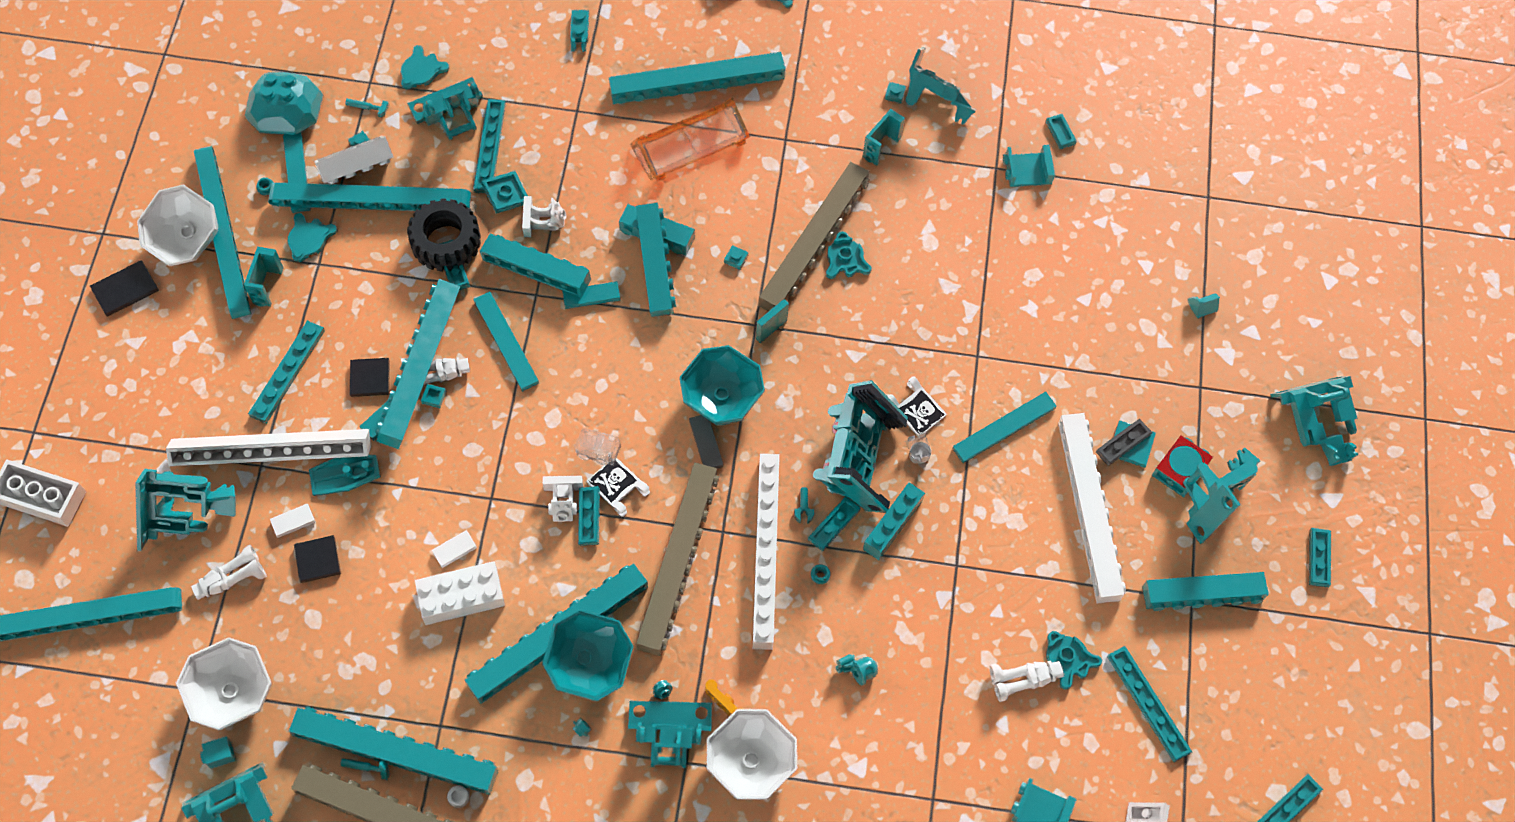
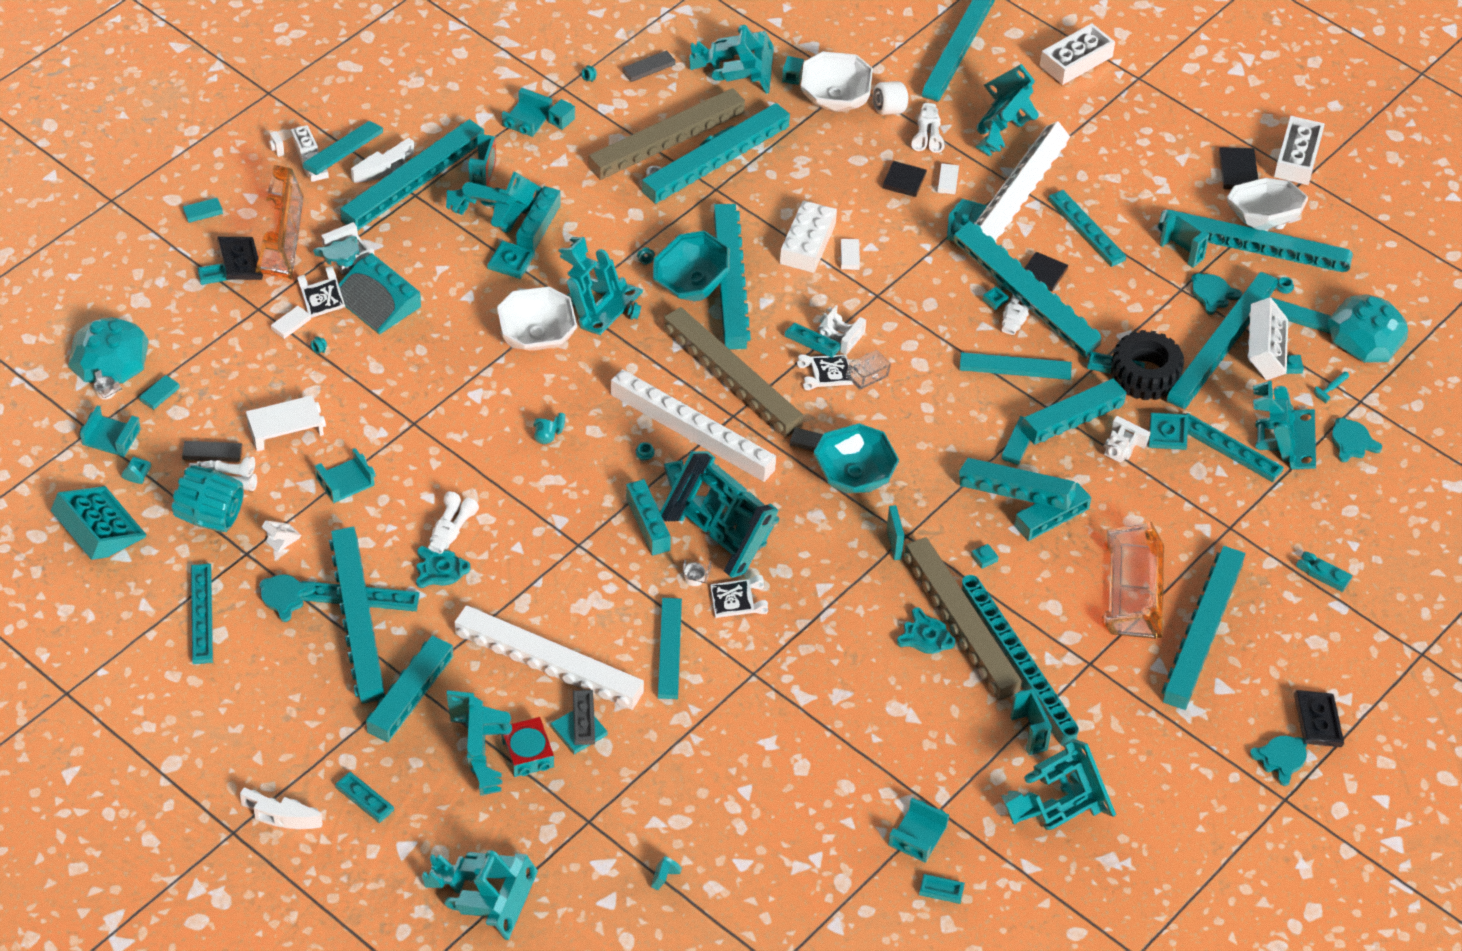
camera: 125 degrees right, 15 degrees down
light orange plate [705,679,744,717] -> none
none -> white slope [240,788,323,829]
none -> teal tile [259,574,316,622]
none -> teal brick [329,526,385,704]
none -> white head [873,81,908,115]
none -> teal beam [961,575,1079,747]
none -> white brick [1274,116,1325,185]

